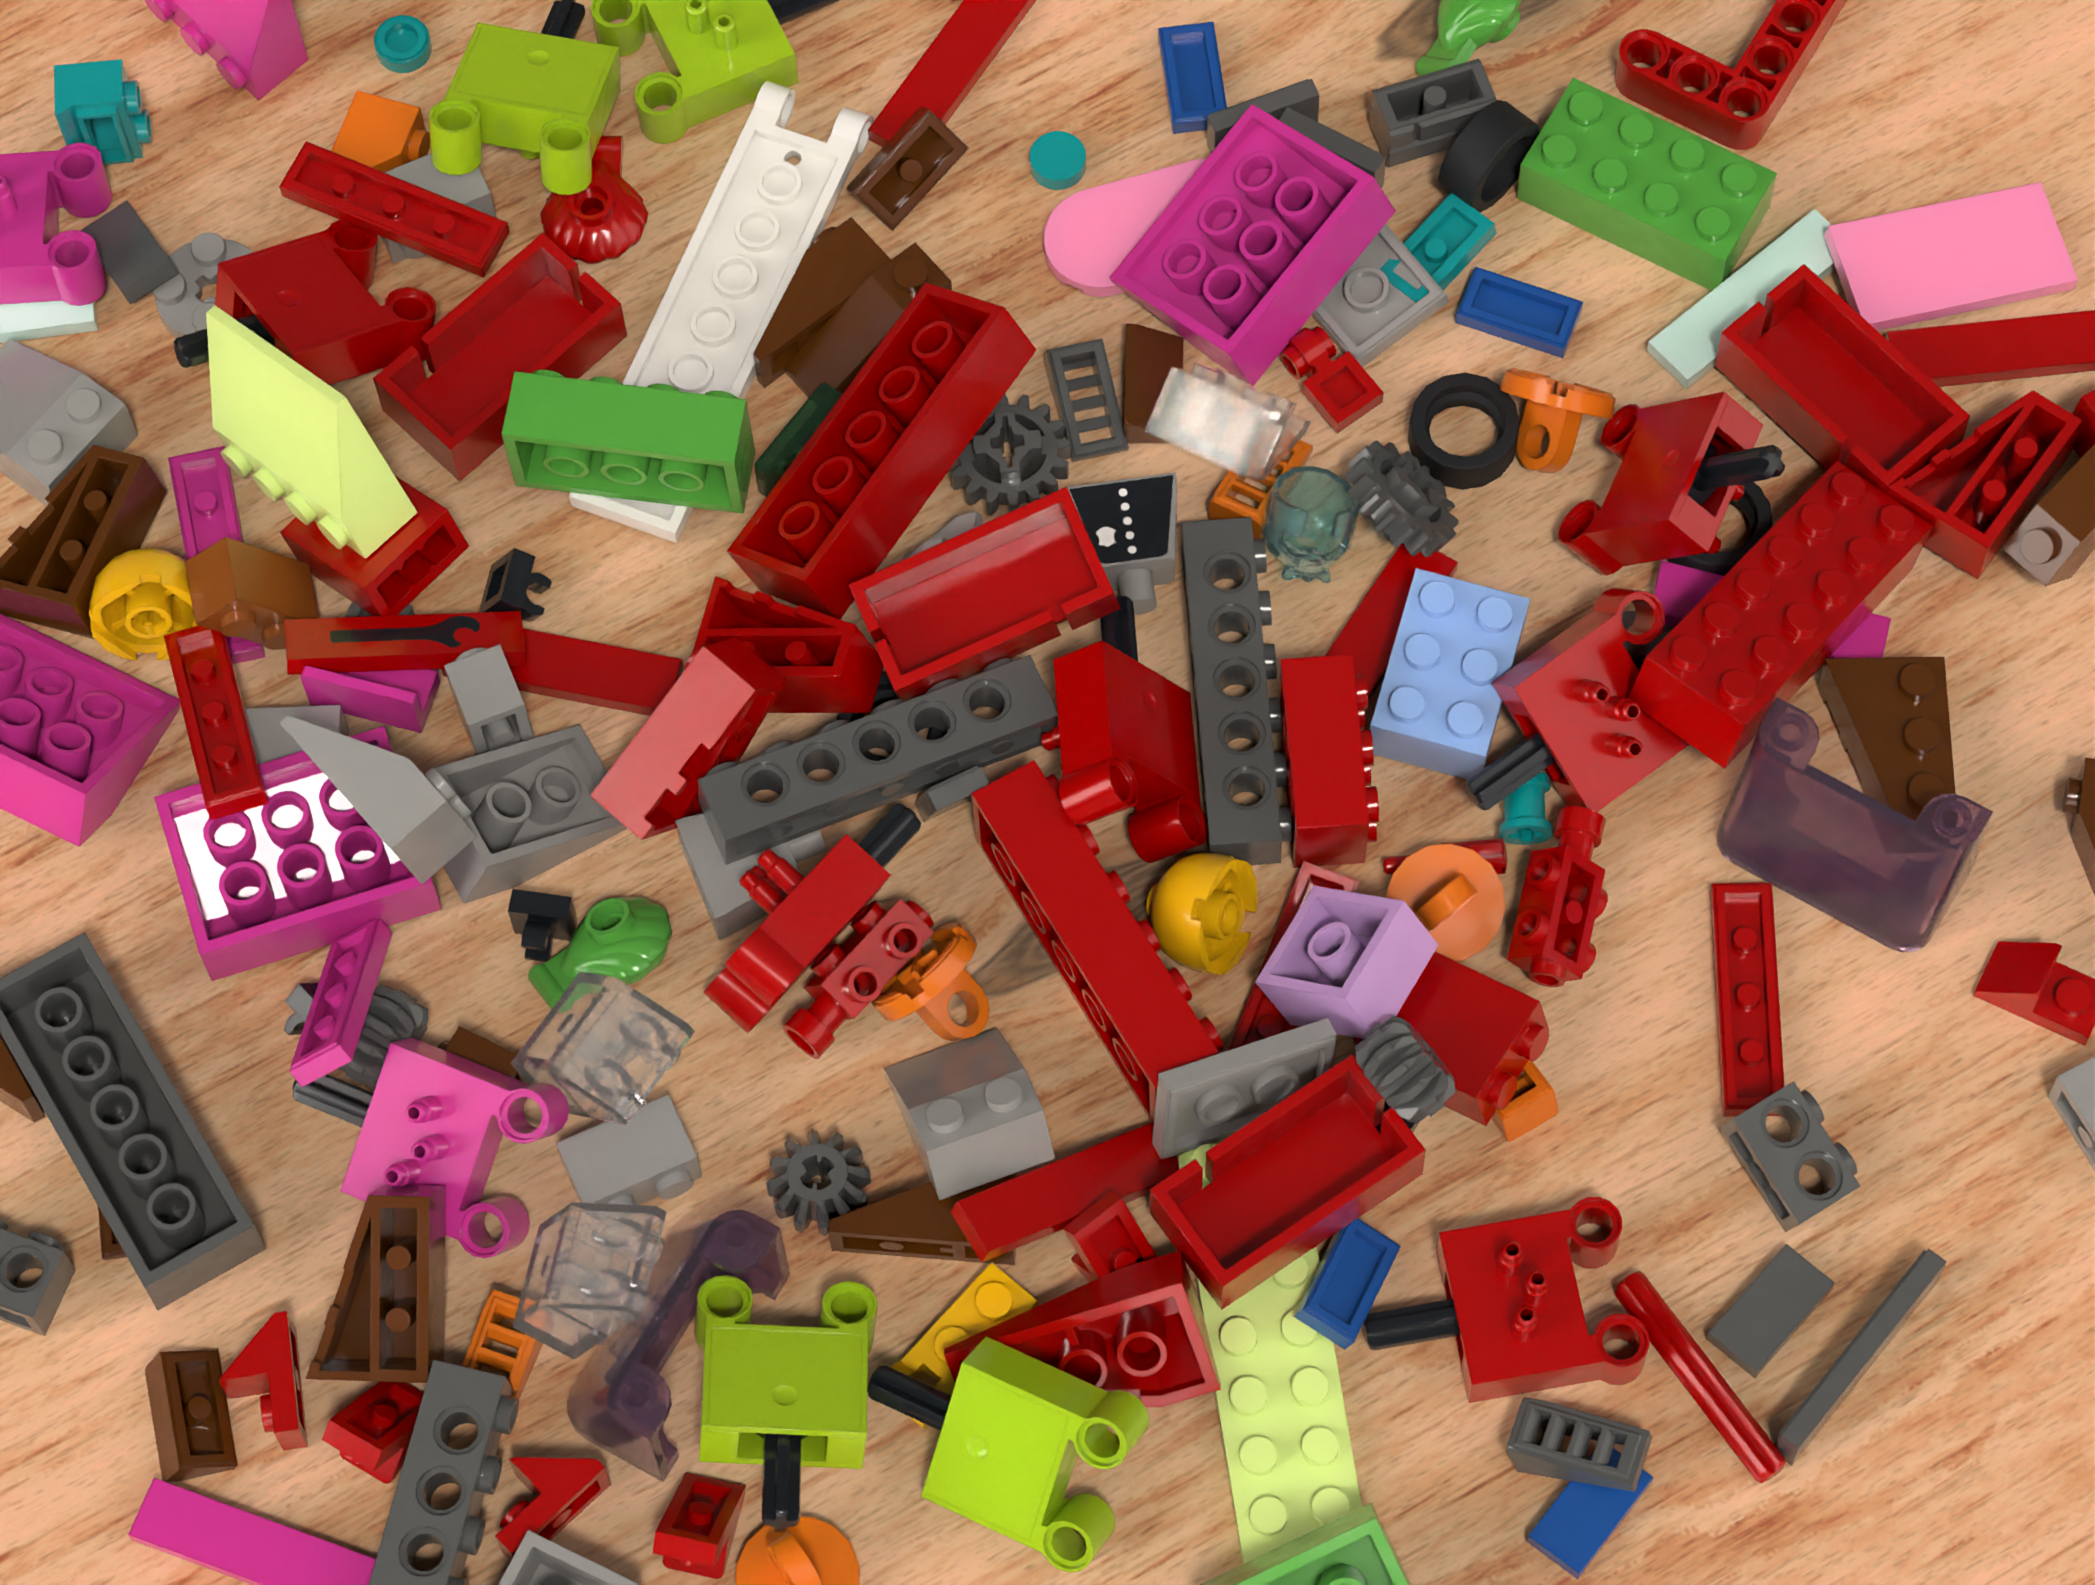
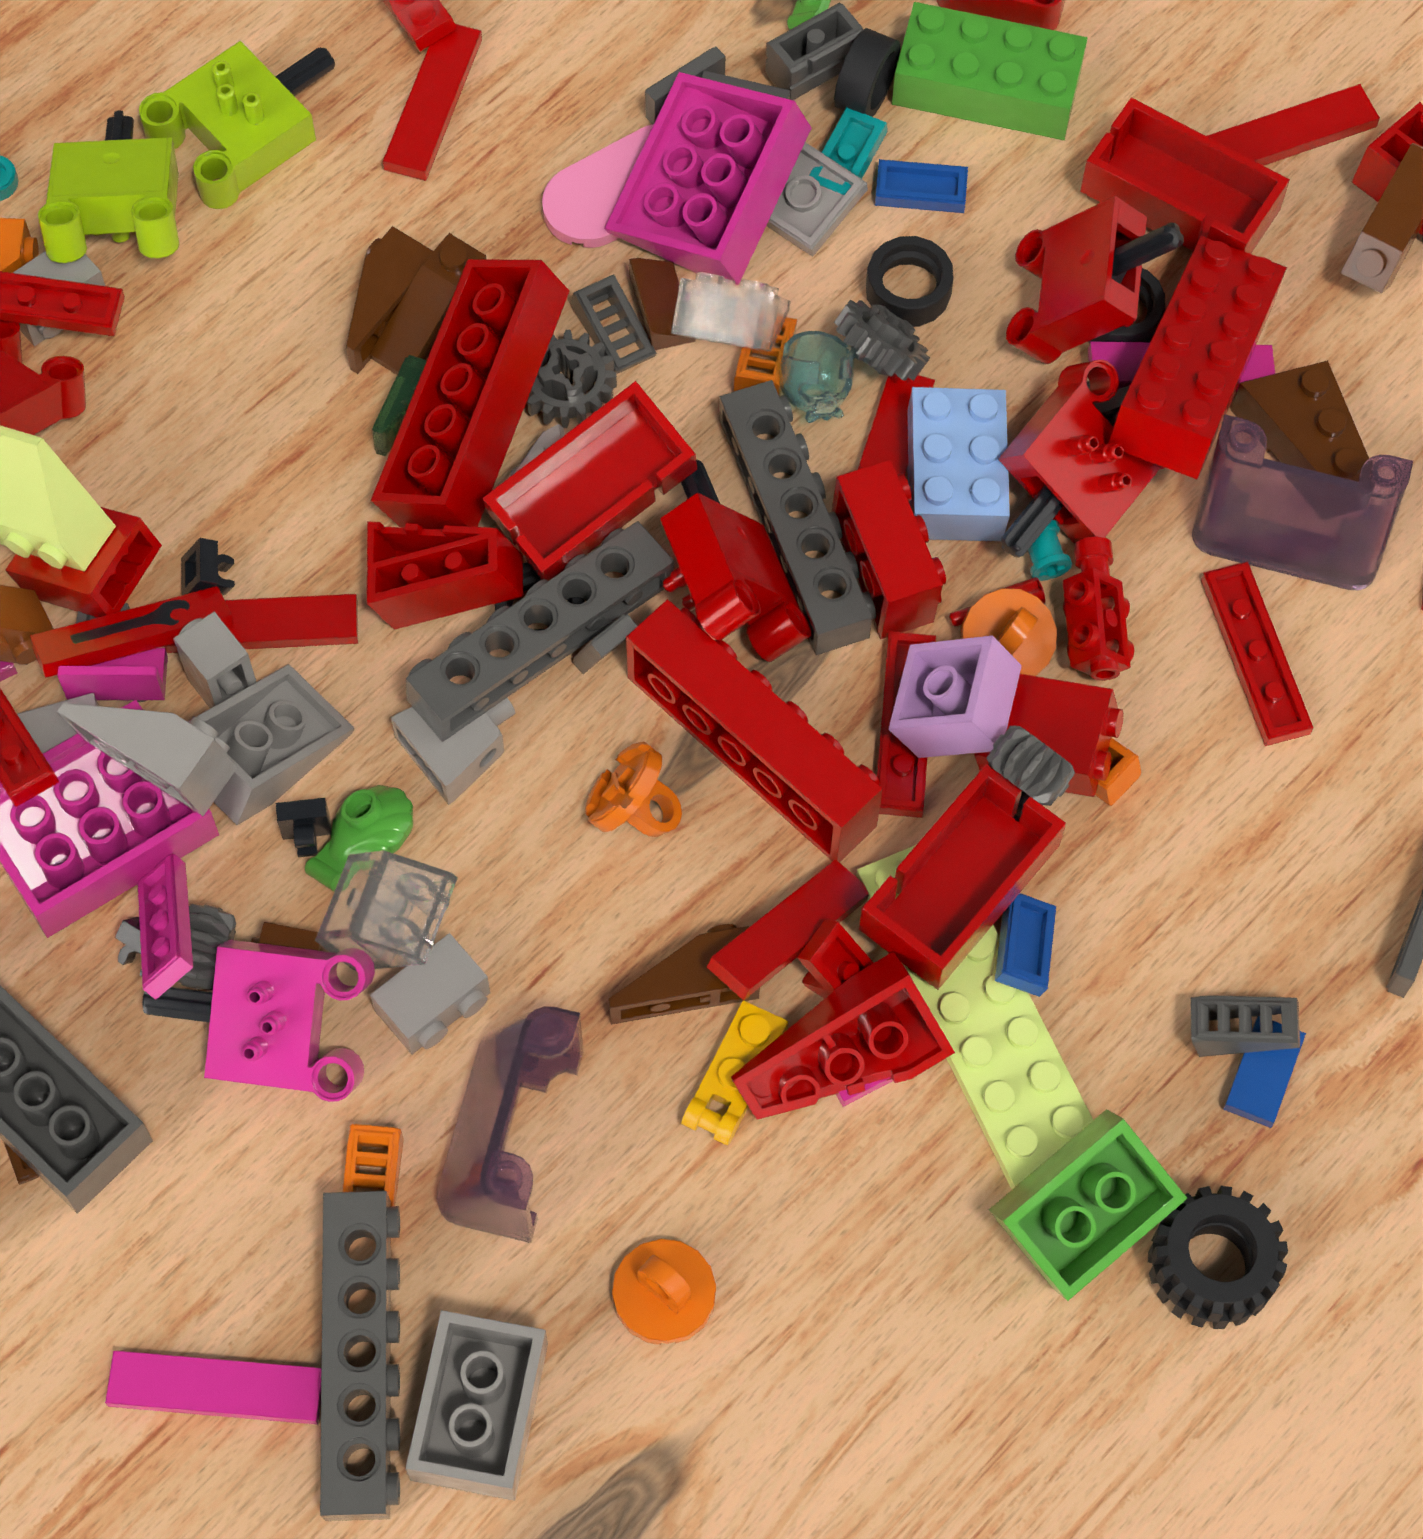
camera: 20 degrees left, 0 degrees up
reddish brown slope [145,1350,237,1482] -> none
red slope [219,1311,308,1451] -> none
reddish brown wedge [306,1184,445,1383] -> none
red slope [322,1382,424,1484] -> none
red piece [373,233,627,482] -> none
red slope [495,1457,611,1561] -> none
bright green brick [502,370,755,514] -> none
clear slope [513,1202,666,1359] -> none
red animal [540,136,648,264] -> none
white hinge [569,81,873,543] -> none
wedge [590,637,787,840] -> none
red slope [653,1473,746,1579] -> none
lime piece [694,1275,878,1532] -> none
red piece [703,803,921,1034] -> none
dark grey gear [766,1129,871,1236] -> none
red brick [783,898,934,1059] -> none
reddish brown slope [846,106,969,231] -> none
lime piece [867,1336,1149,1572] -> none
light grey slope [884,1028,1055,1200] -> none
teal tile [1029,131,1086,190] -> none
black torso [1067,472,1177,615] -> none
yellow cylinder [1146,853,1258,975] -> none
light grey tile [1152,1018,1337,1159] -> none
blue tile [1158,22,1227,134] -> none
red plate [1279,326,1384,434] -> none
red piece [1363,1197,1649,1403] -> none
orange tile [1500,368,1616,473] -> none
red axle [1615,1271,1786,1483] -> none
light aqua tile [1647,209,1836,389] -> none
dark grey tile [1707,1244,1835,1378] -> none
dark grey brick [1720,1081,1860,1232] -> none
bright pink tile [1824,182,2078,331] -> none
red wedge [1886,390,2083,579] -> none

